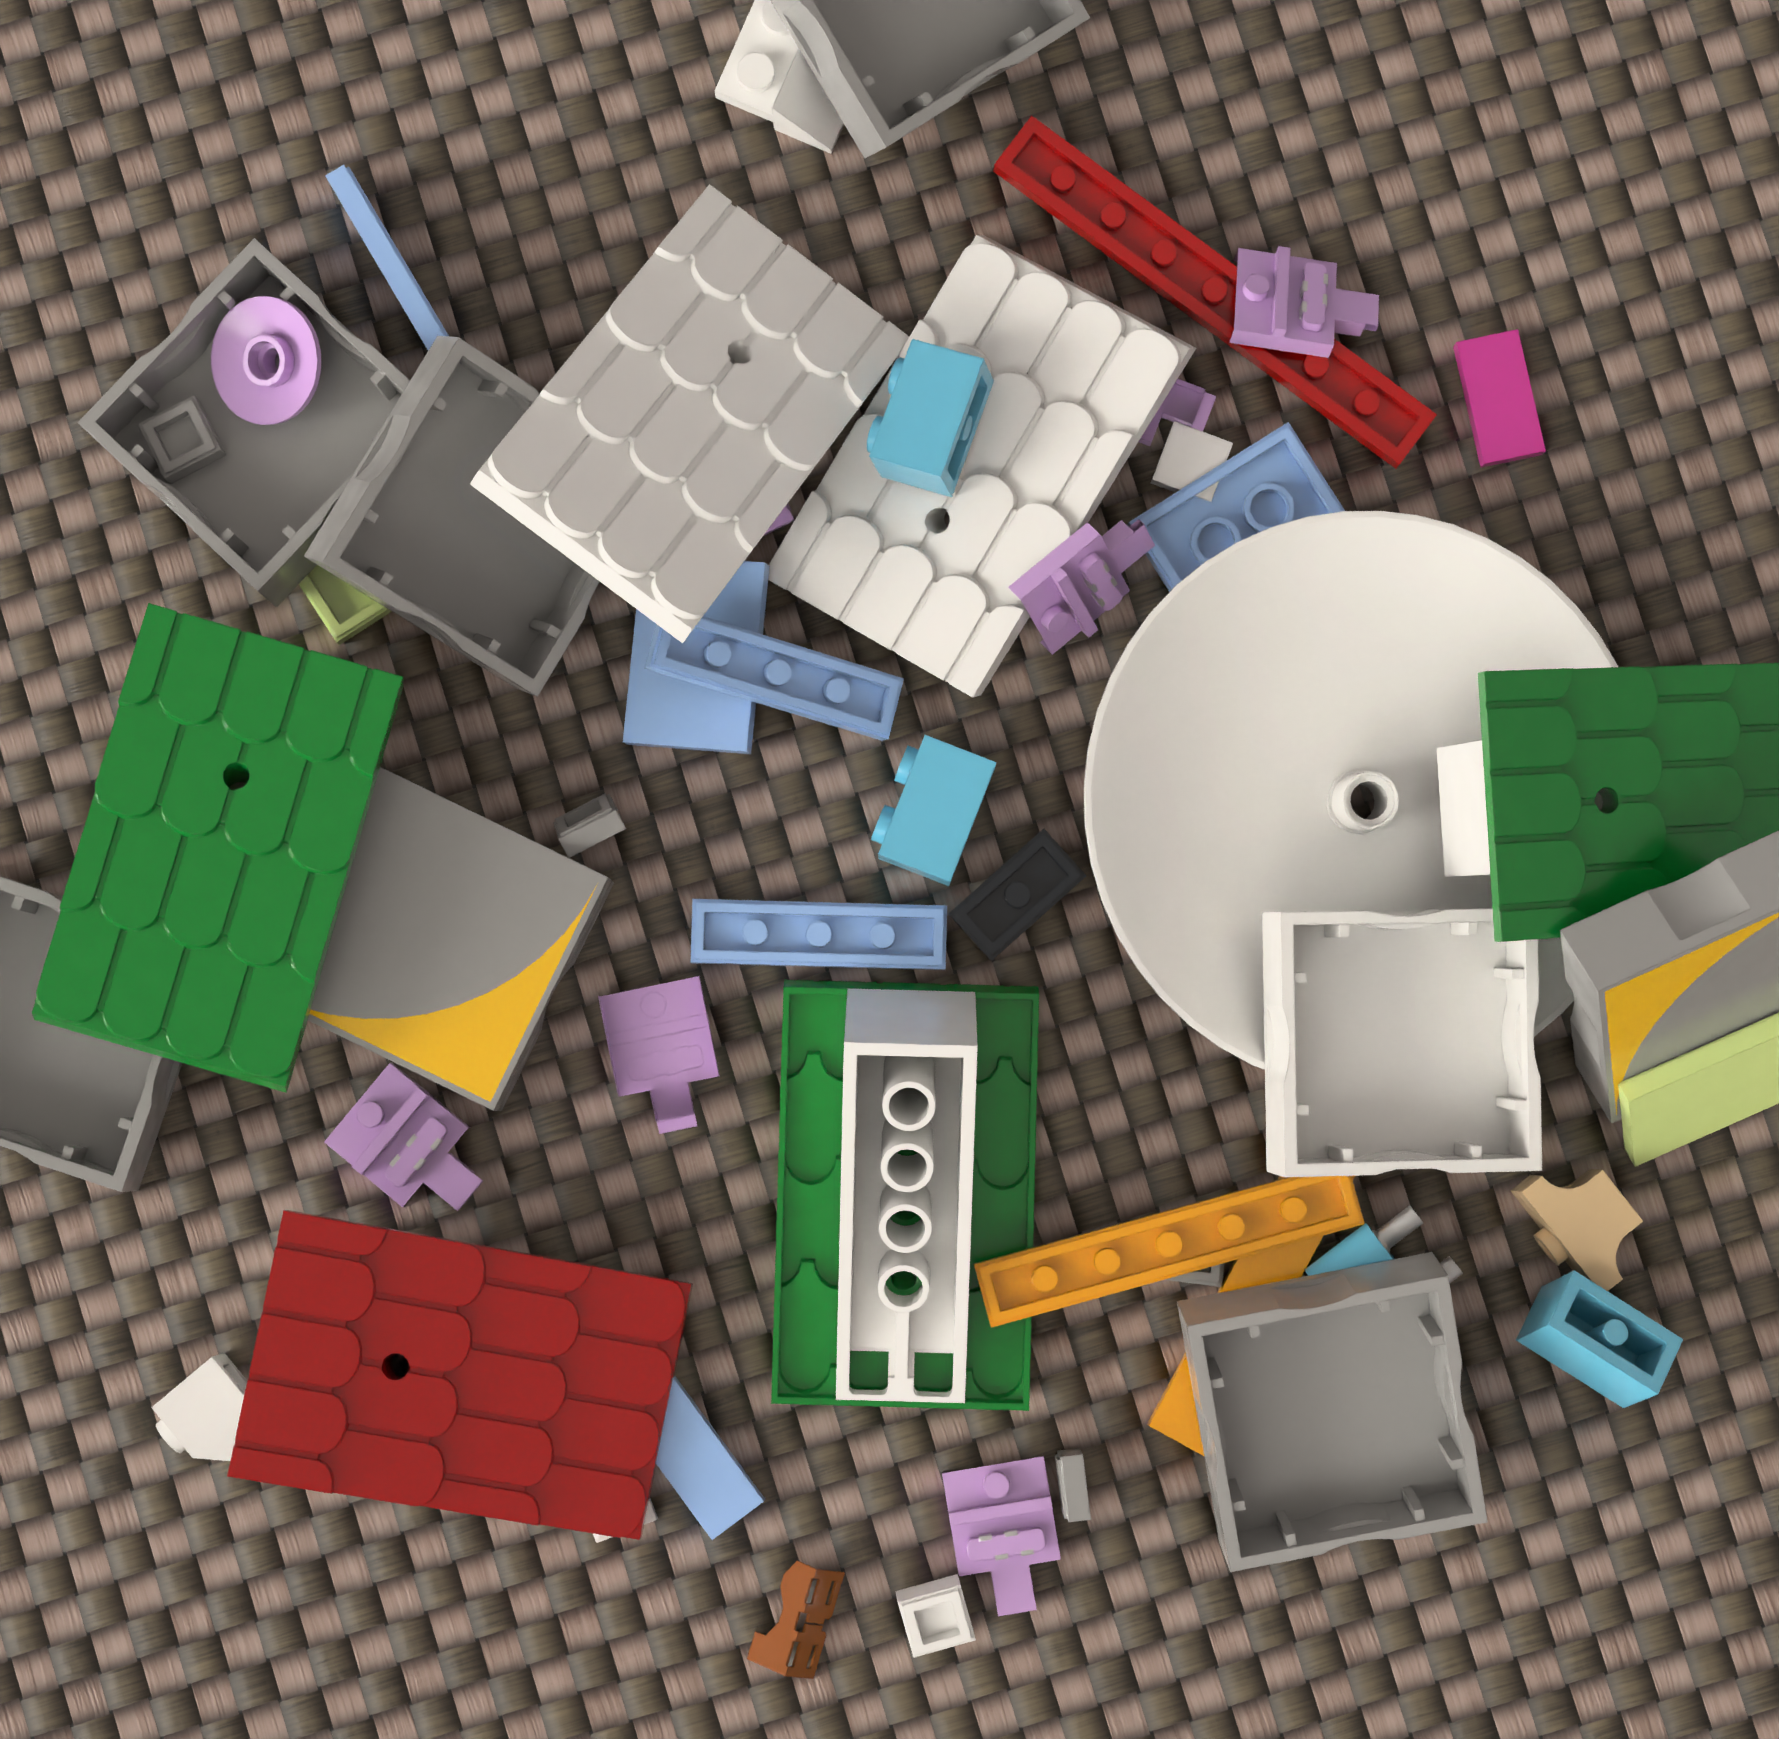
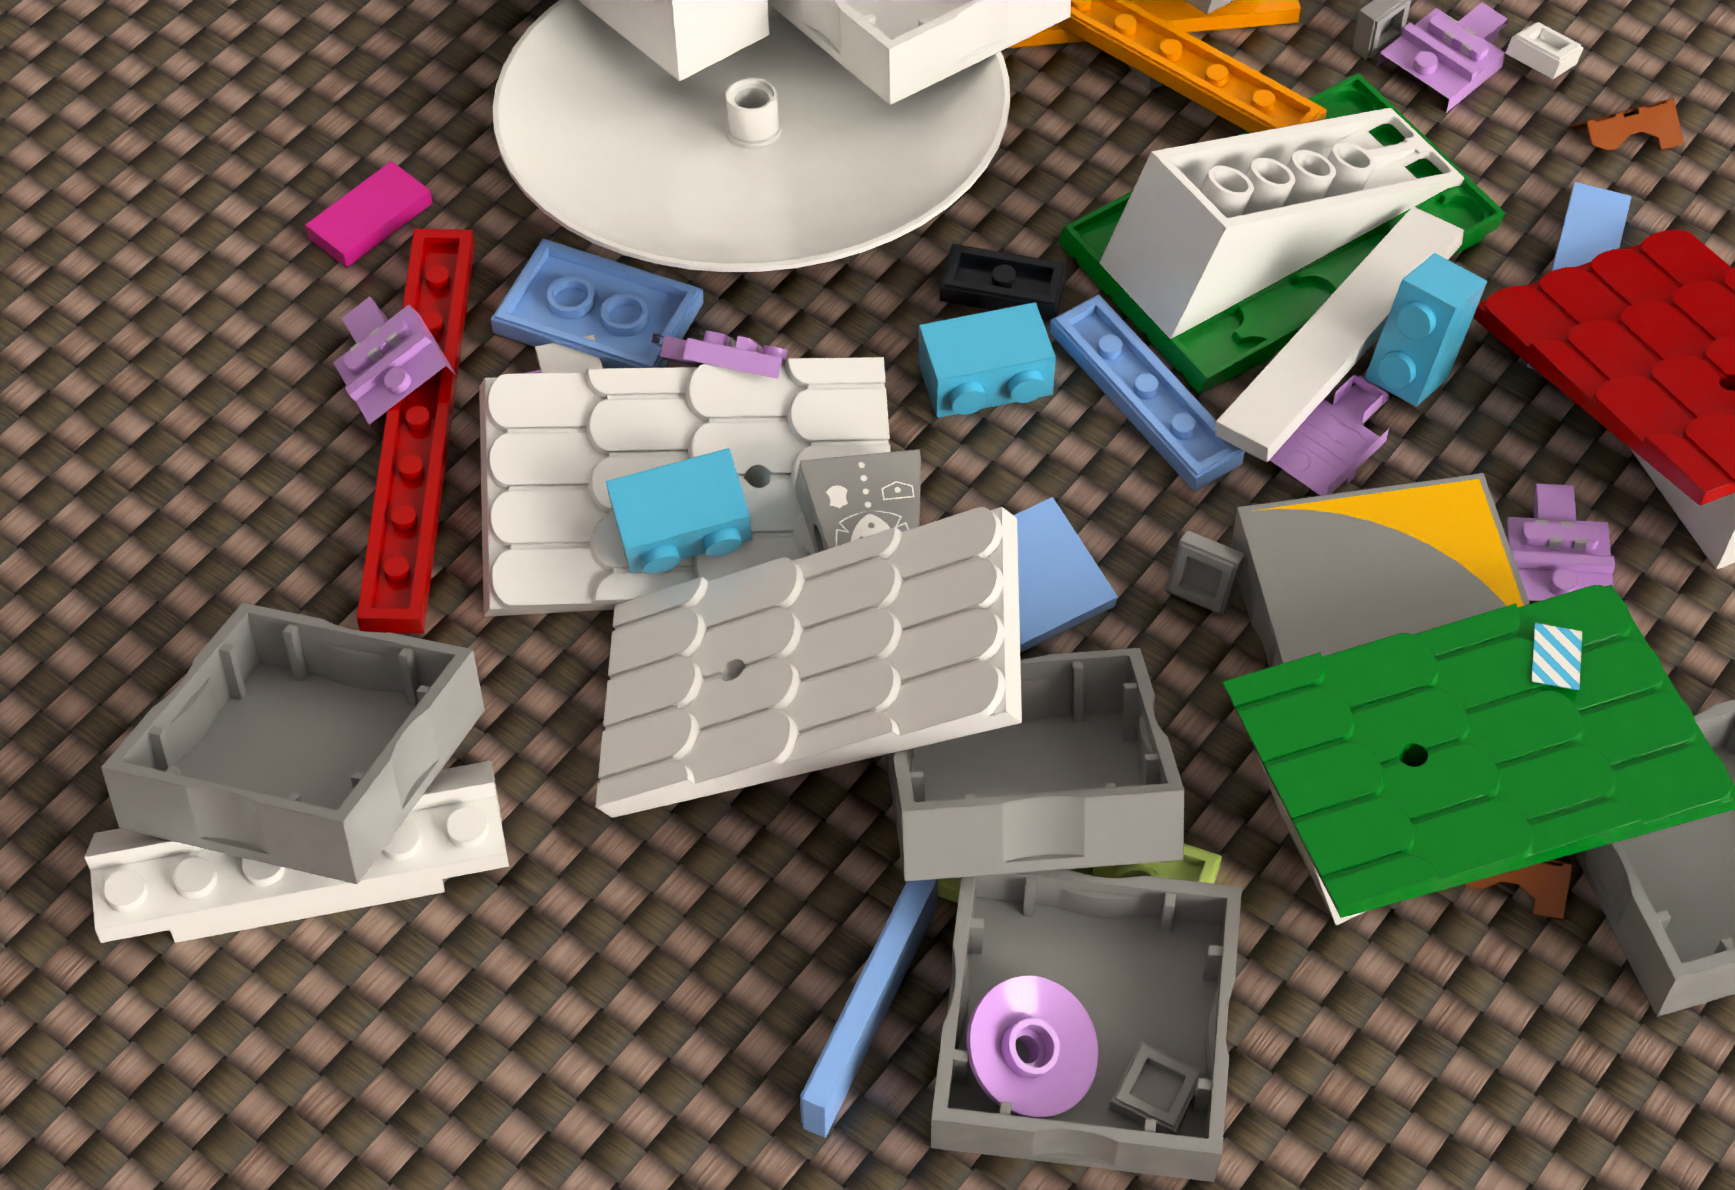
camera: 125 degrees left, 30 degrees down
light blue tile [644,616,904,741] -> none
none -> light grey torso [795,449,921,553]
none -> white tile [1215,206,1464,462]
none -> medium azure brick [1364,253,1487,407]
none -> sticker [1531,623,1582,690]

